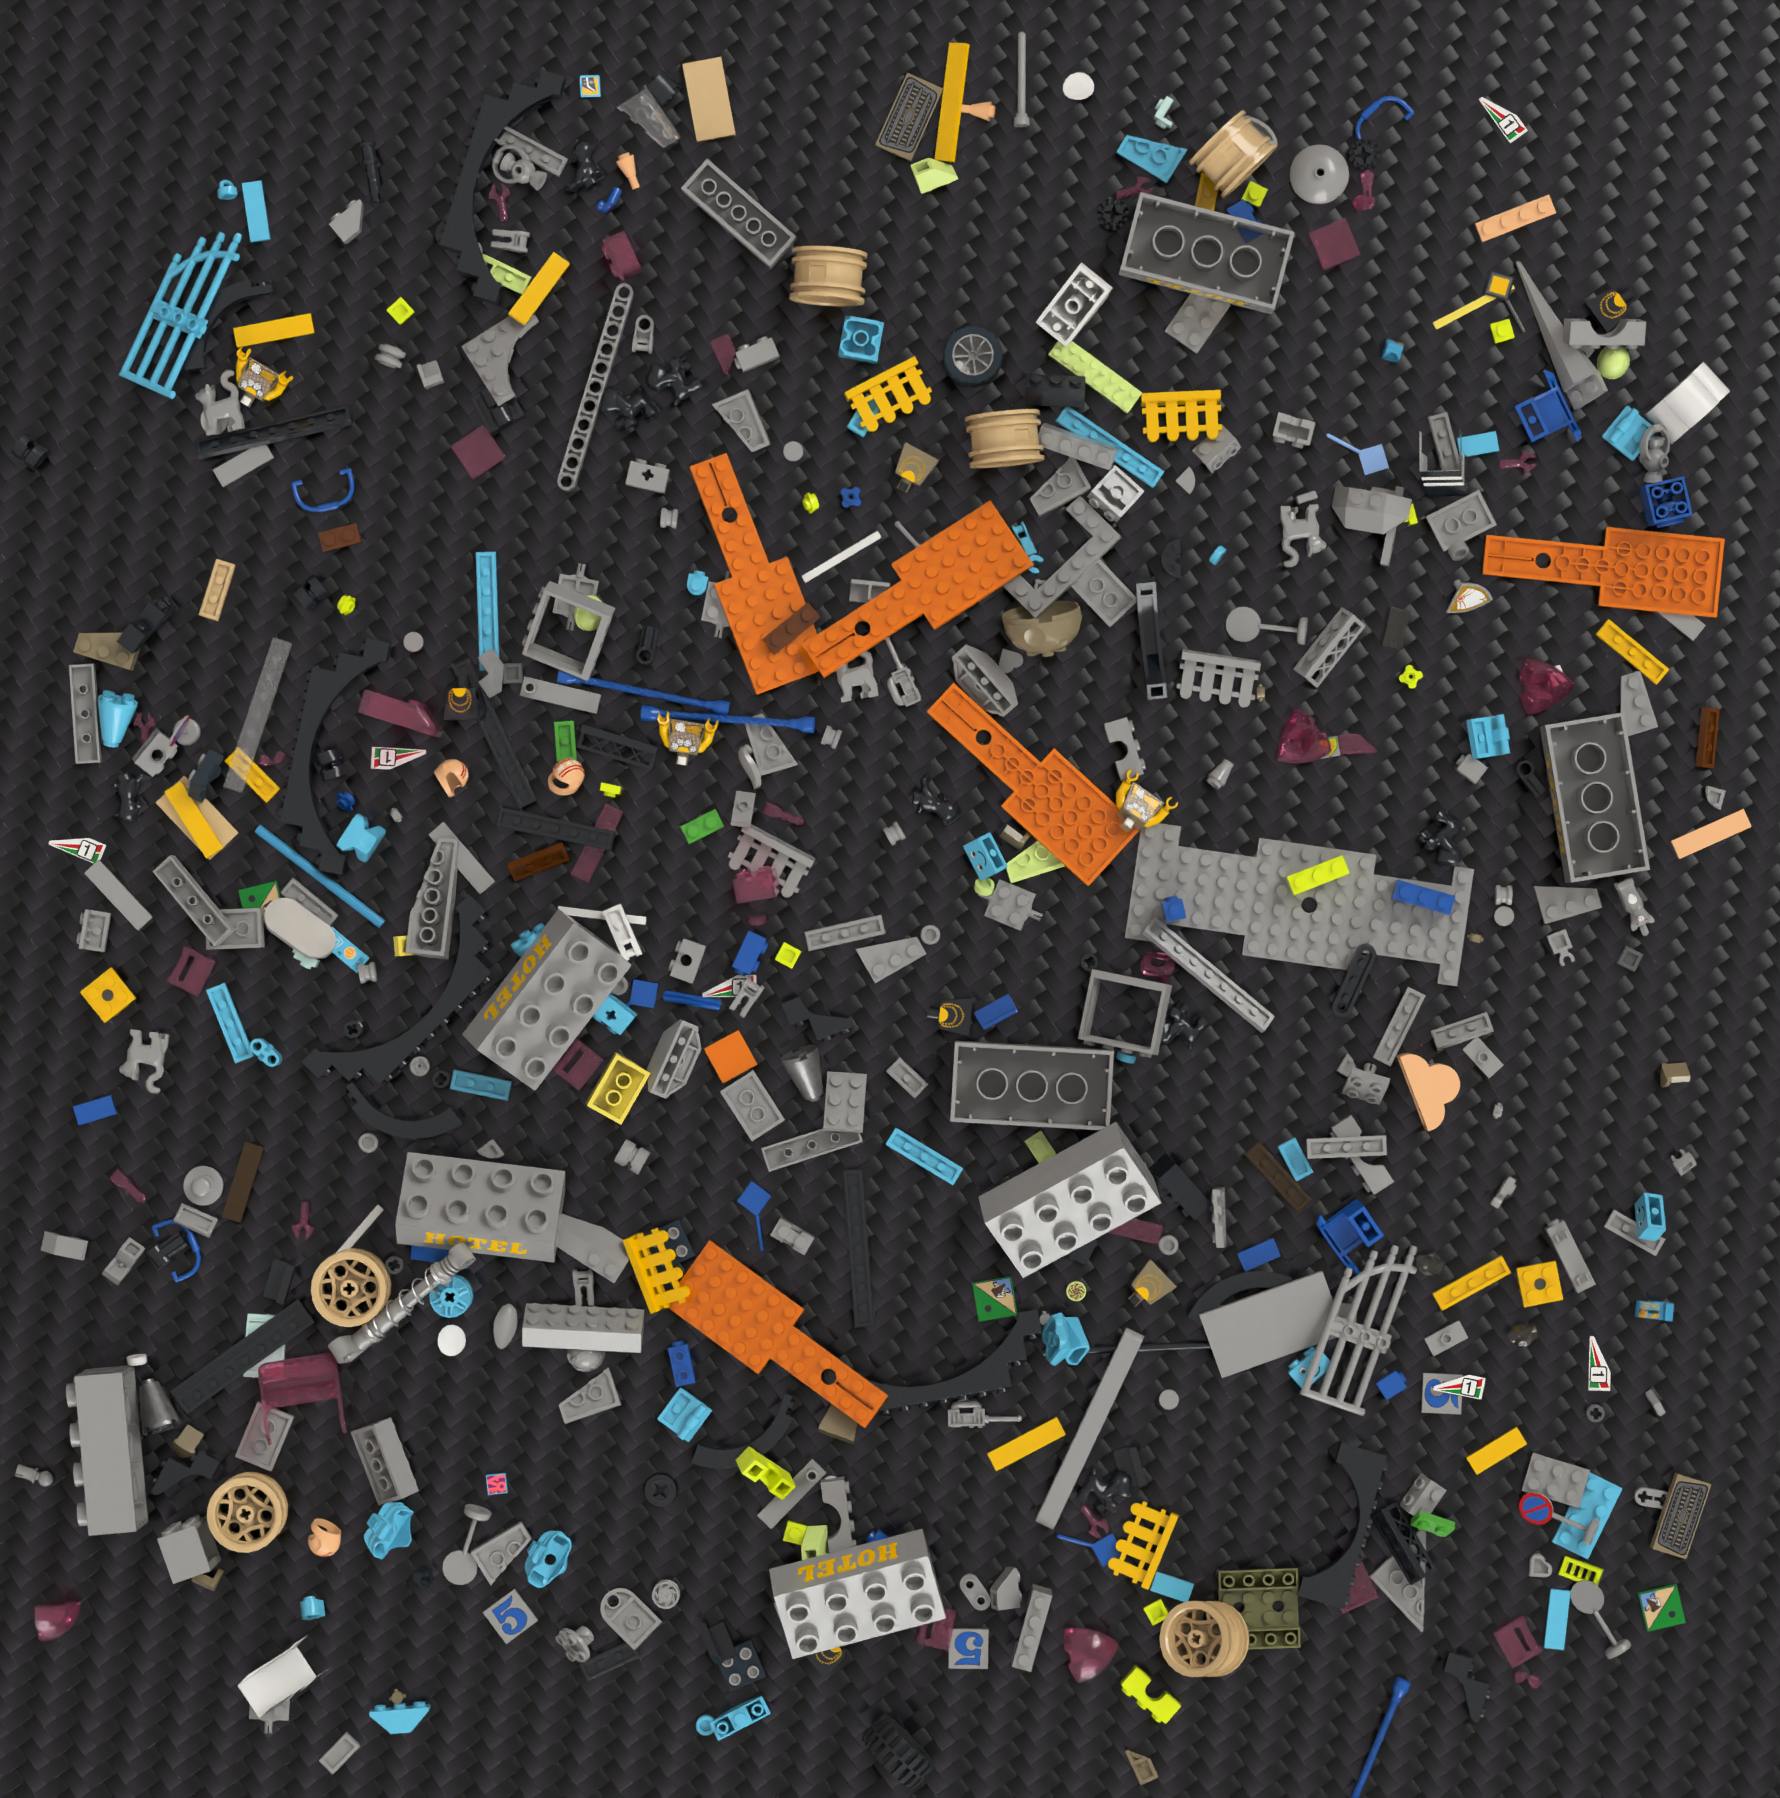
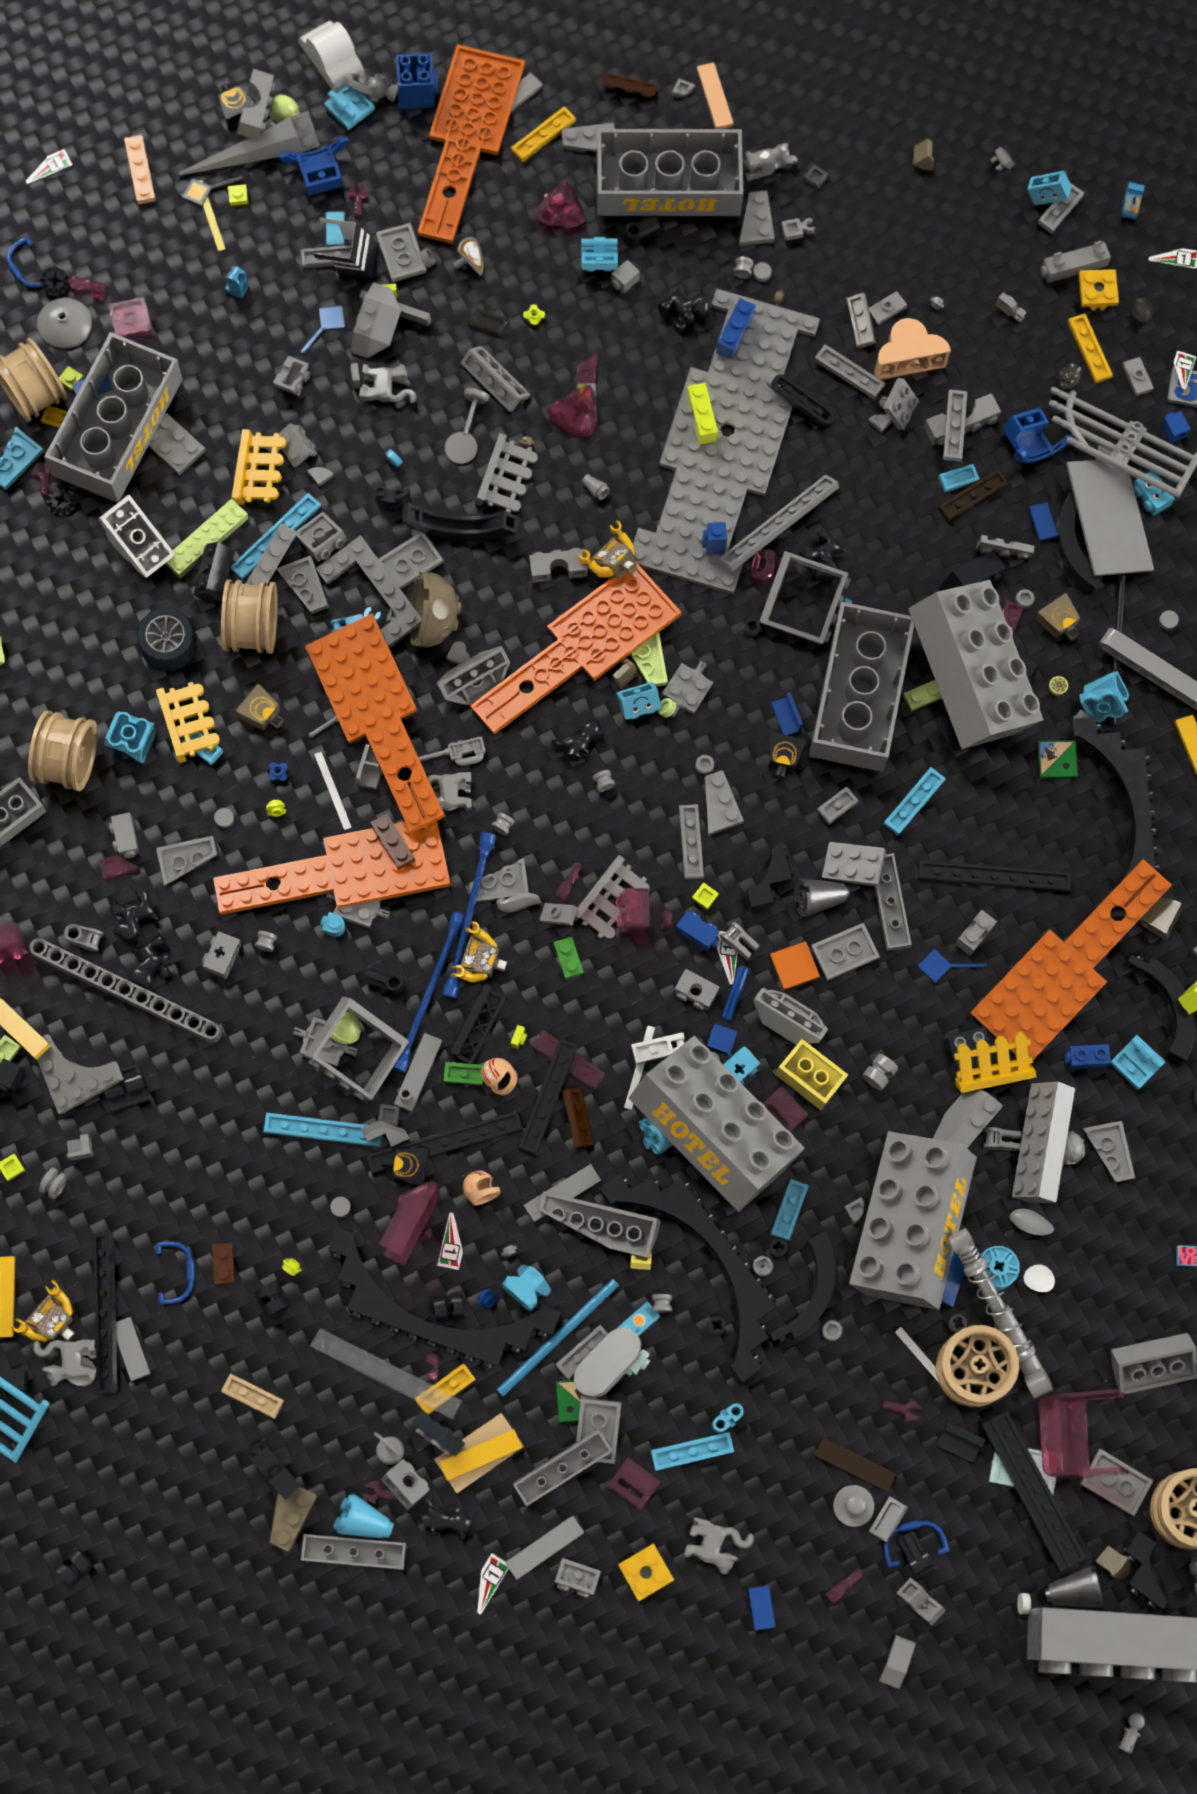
camera: 90 degrees left, 15 degrees down
clear pink plate [451,424,506,480] -> none
light grey piece [948,1400,1022,1428] -> none

